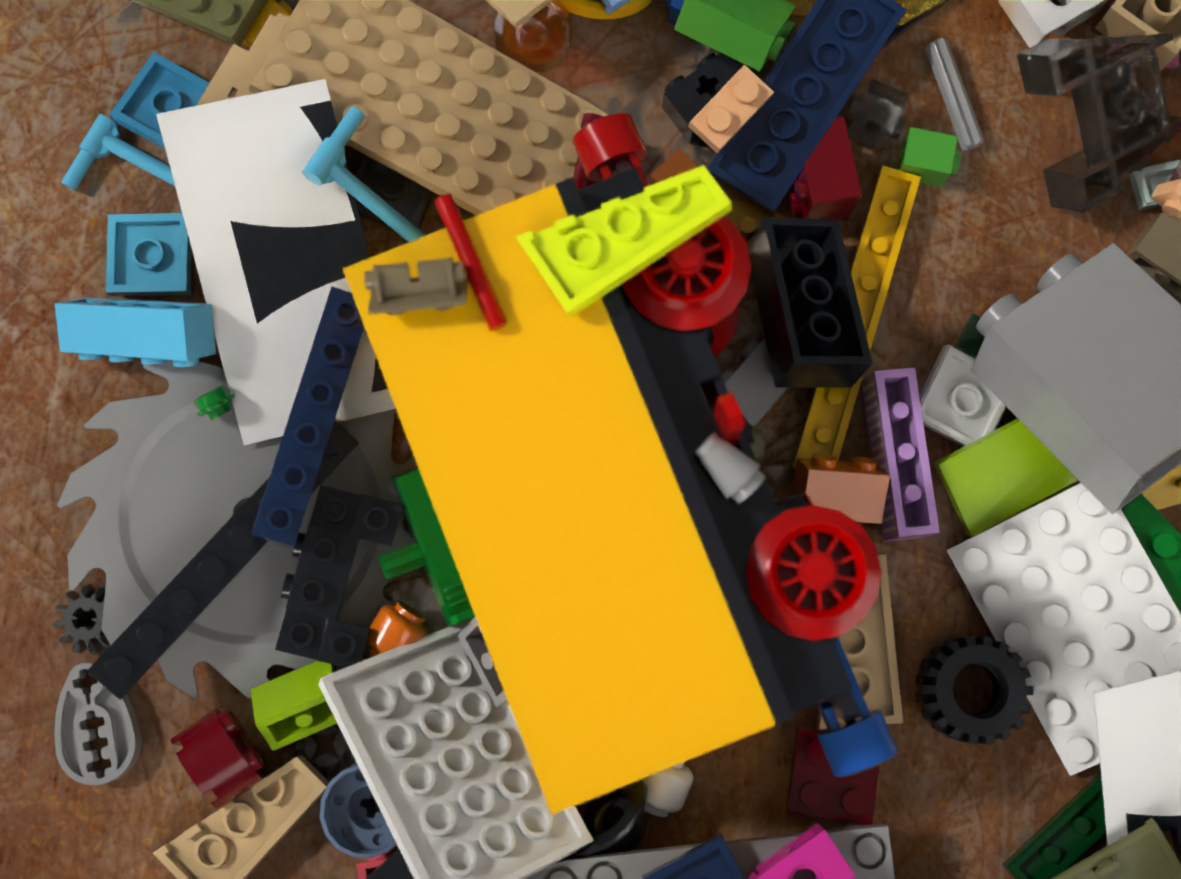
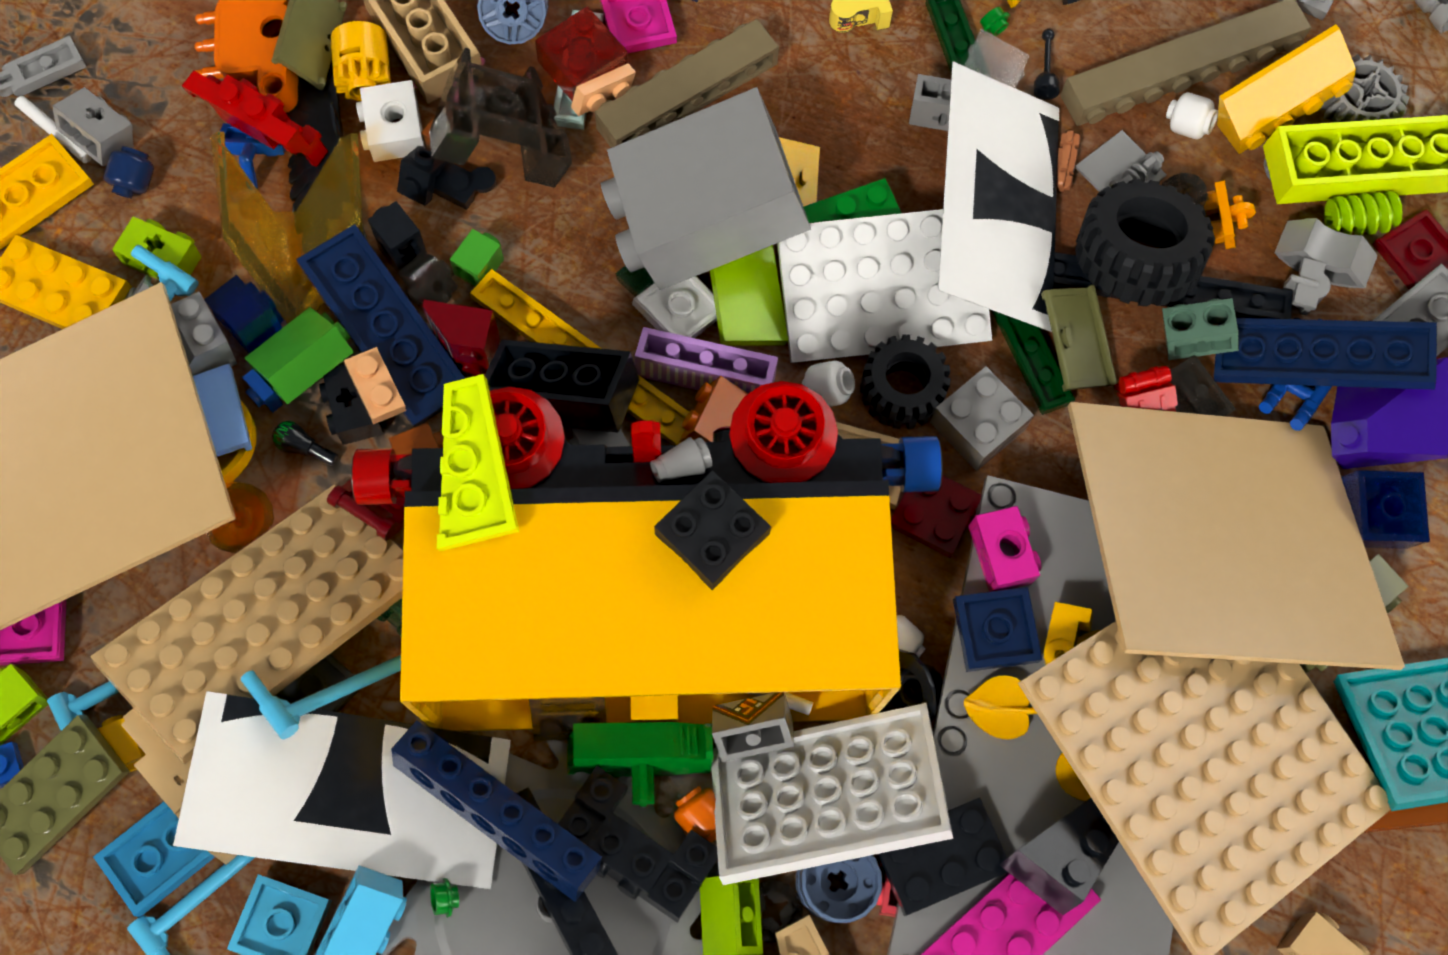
camera: 75 degrees left, 10 degrees down
dark tan hinge [364,257,468,315] -> none
red bar [434,194,508,332] -> none
light grey axle [925,38,984,151] -> none
none -> black piece [272,421,338,467]
none -> black brick [368,201,430,279]
none -> black bracket [397,146,446,206]
none -> black hinge [433,160,496,210]
none -> black brick [654,470,771,590]
none -> white head [802,360,855,407]
none -> light grey brick [930,366,1034,471]

